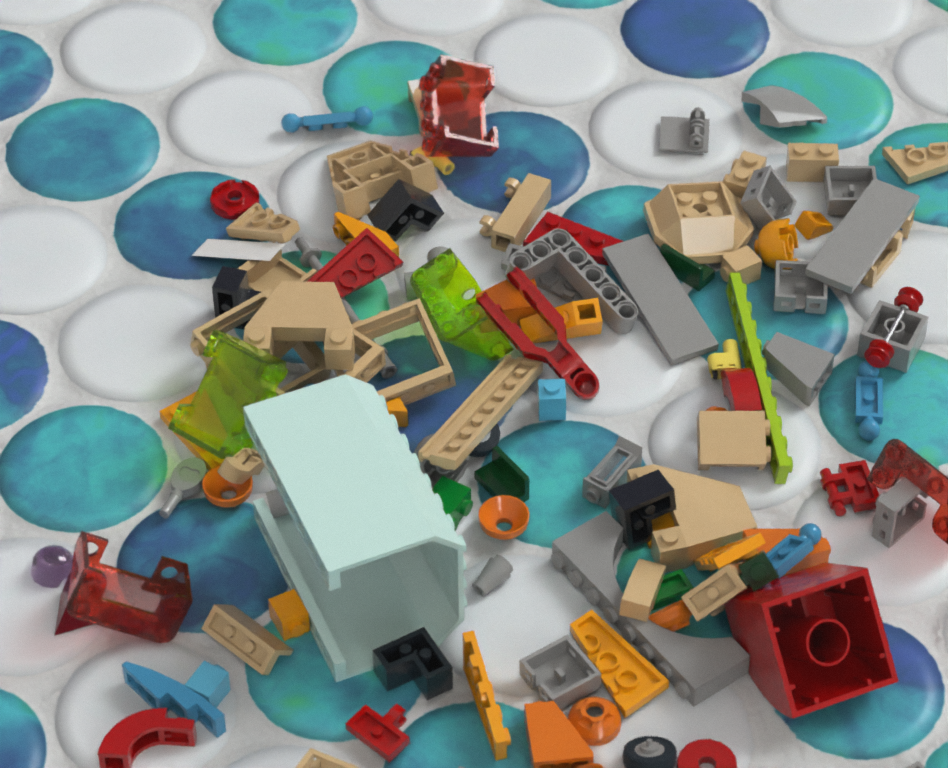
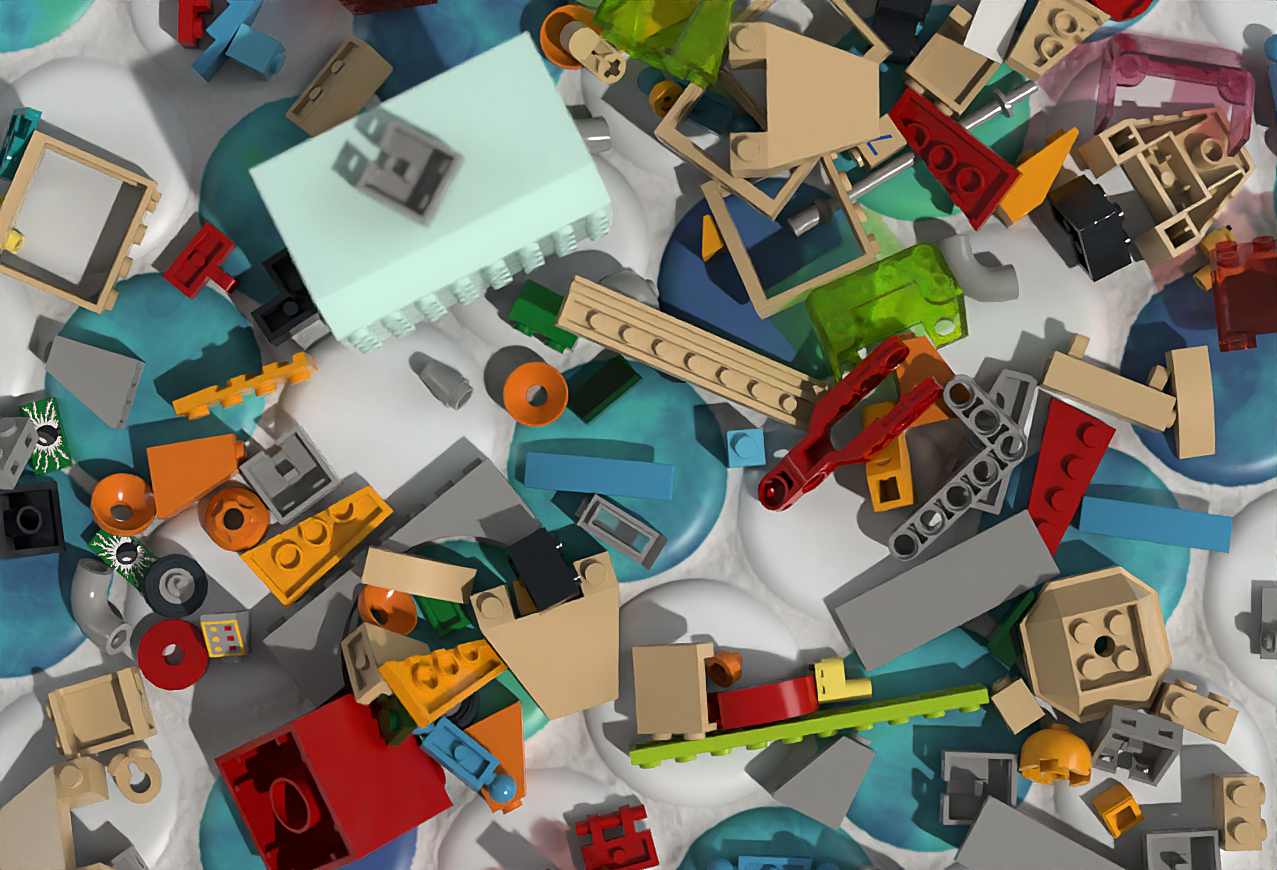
camera: 90 degrees right, 40 degrees up
none -> light grey slope [200,611,252,664]
none -> light grey piece [355,118,465,229]
none -> dark azure slope [524,452,675,501]
none -> dark azure slope [1079,496,1234,553]
none -> clear pink windscreen [1093,33,1255,157]
none -> tan slope [1165,345,1215,459]

